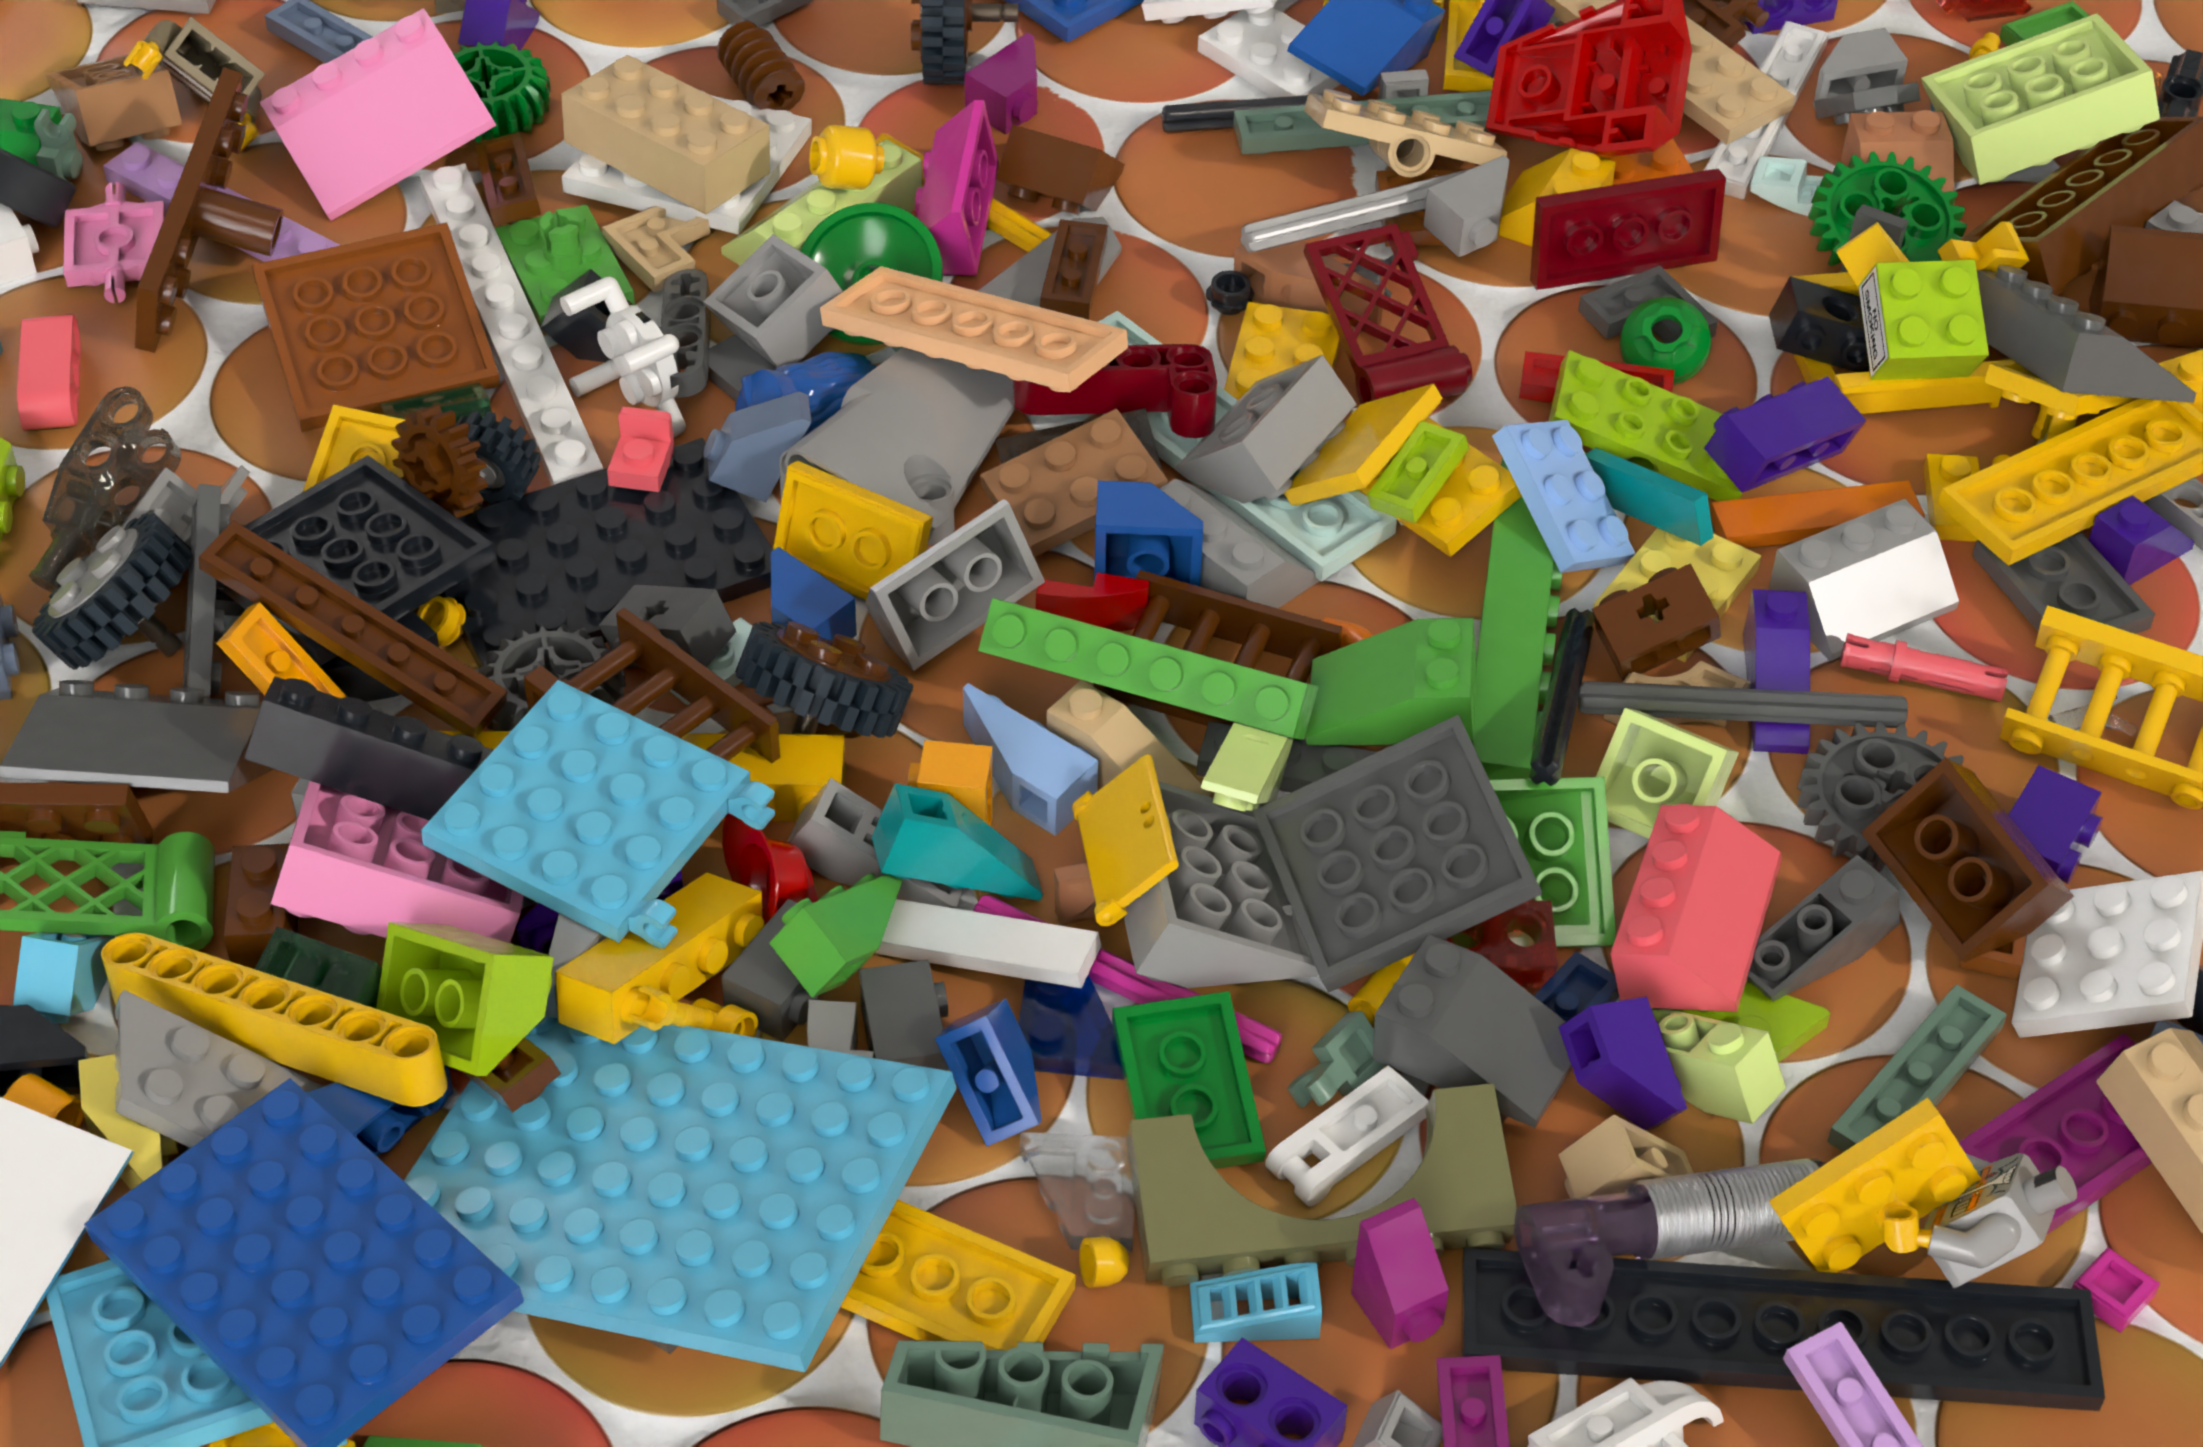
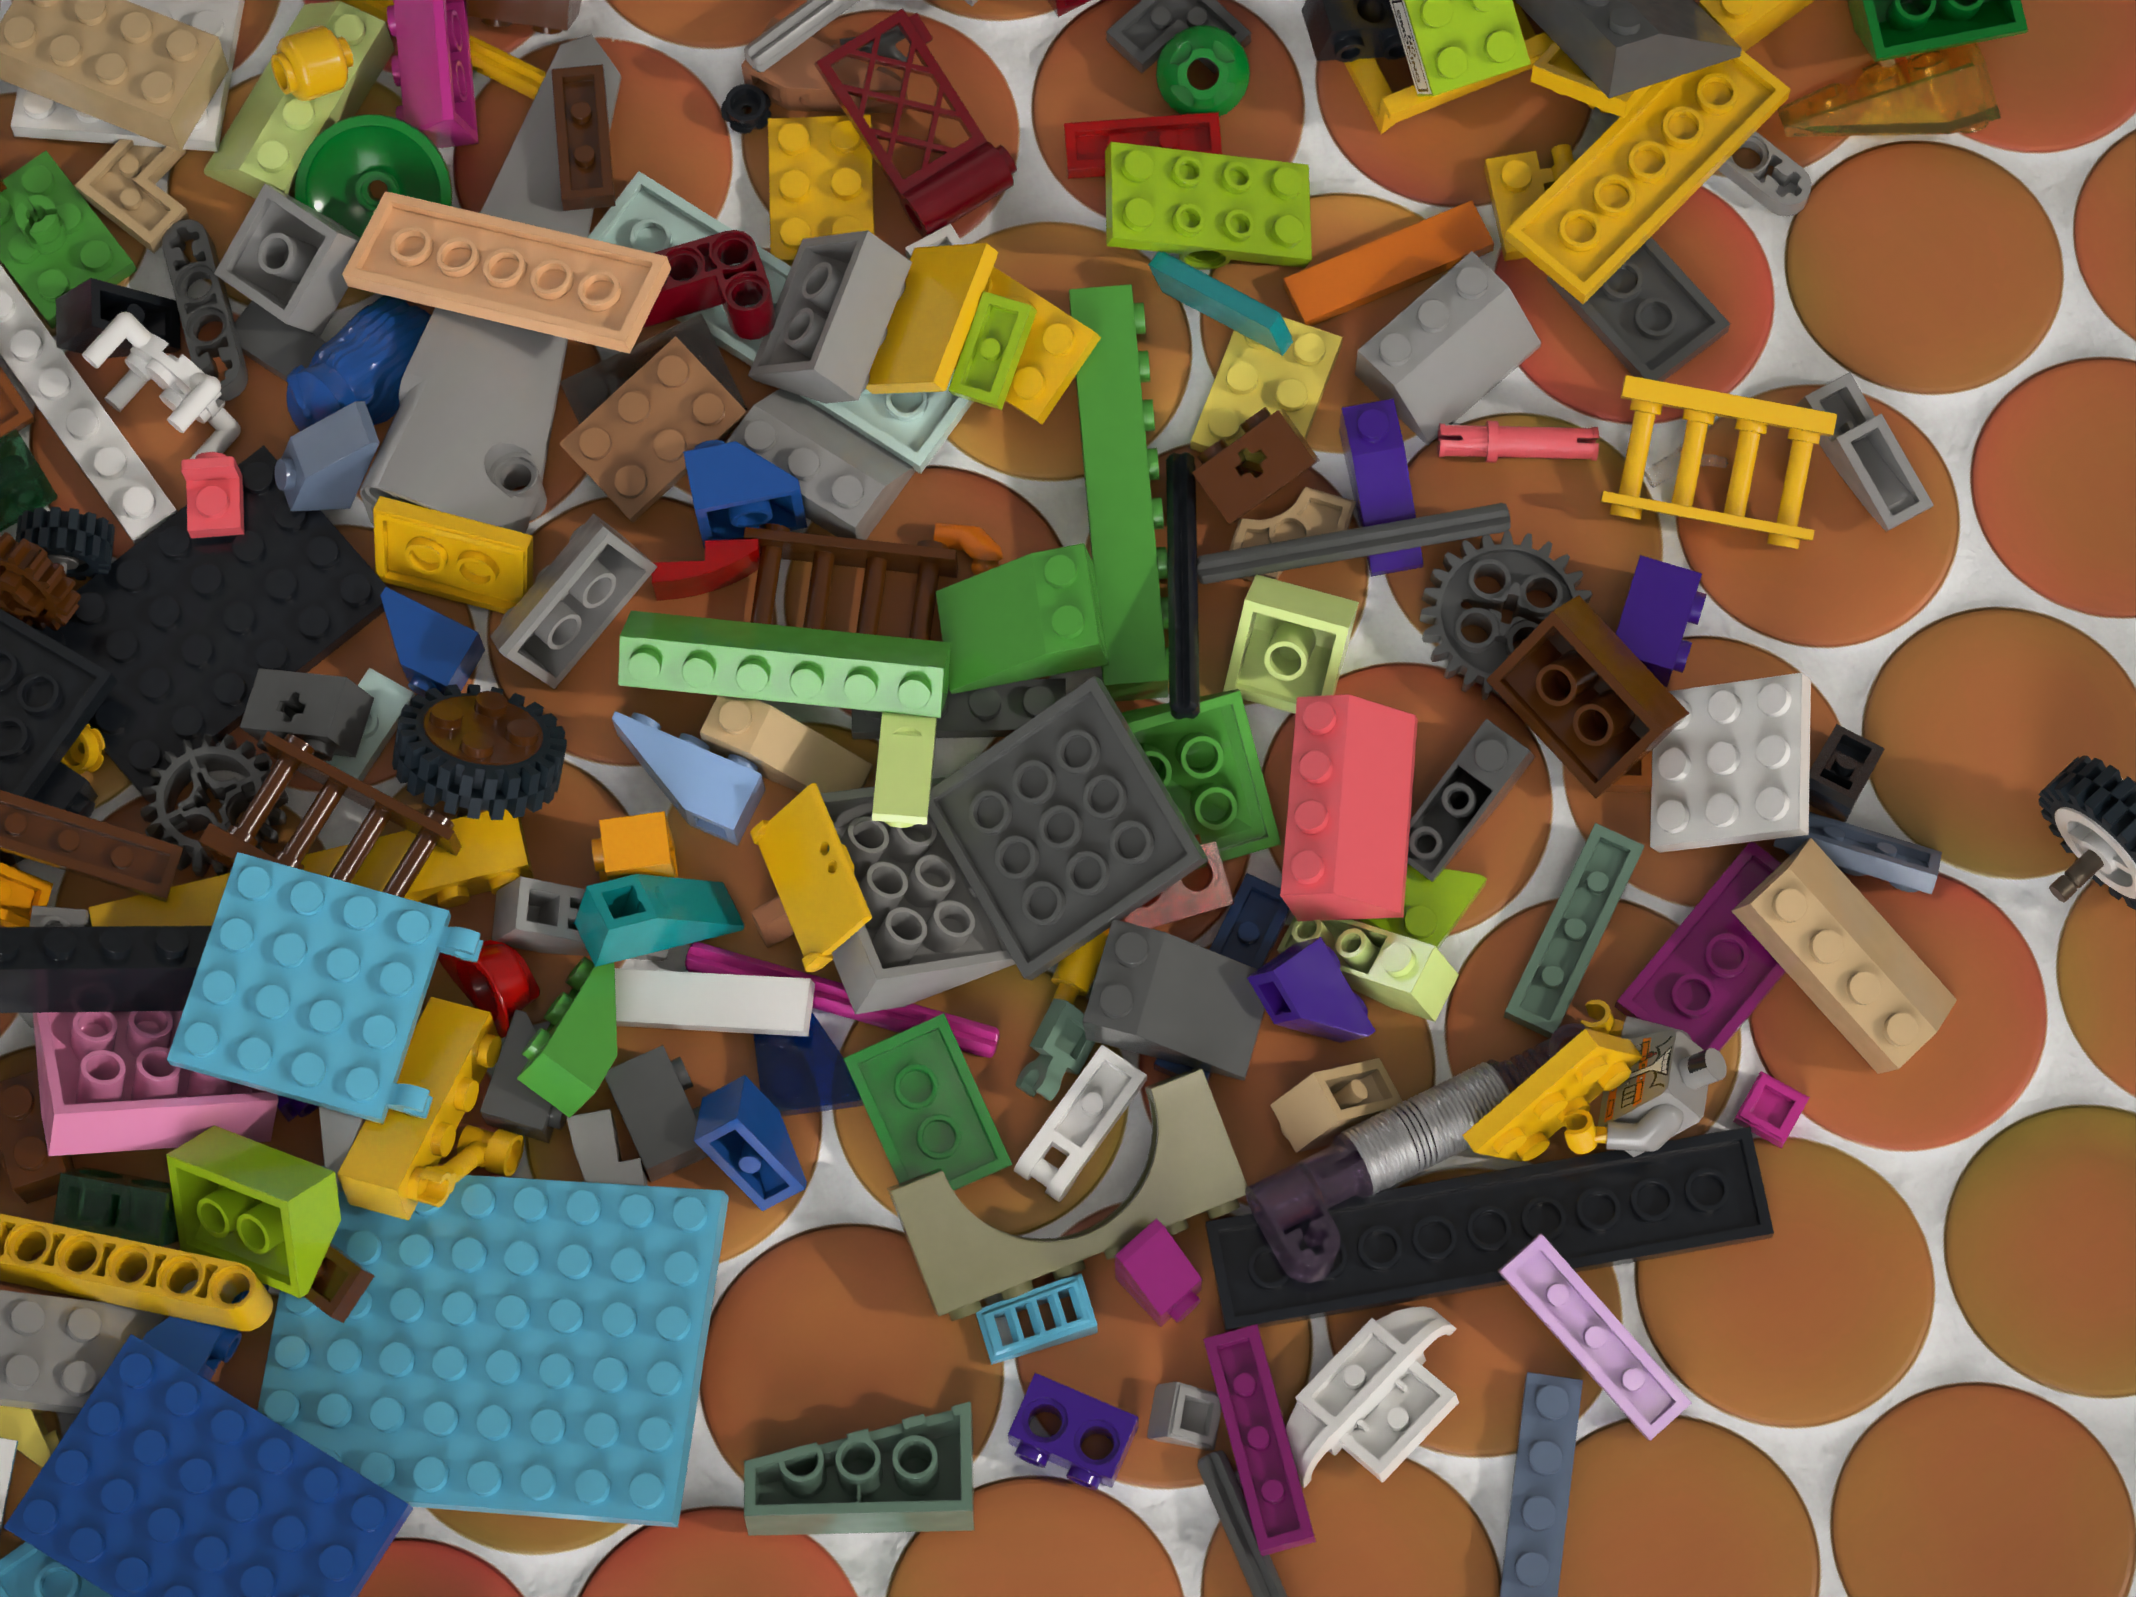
camera: 10 degrees left, 25 degrees up
yellow plate [840,1199,1076,1350] -> none
clear wing [1020,1132,1134,1252] -> none
yellow hinge [1079,1236,1130,1288] -> none
light blue plate [1492,420,1636,573] -> none
dark purple brick [1704,376,1866,493] -> none
dark purple slope [2089,495,2195,585] -> none

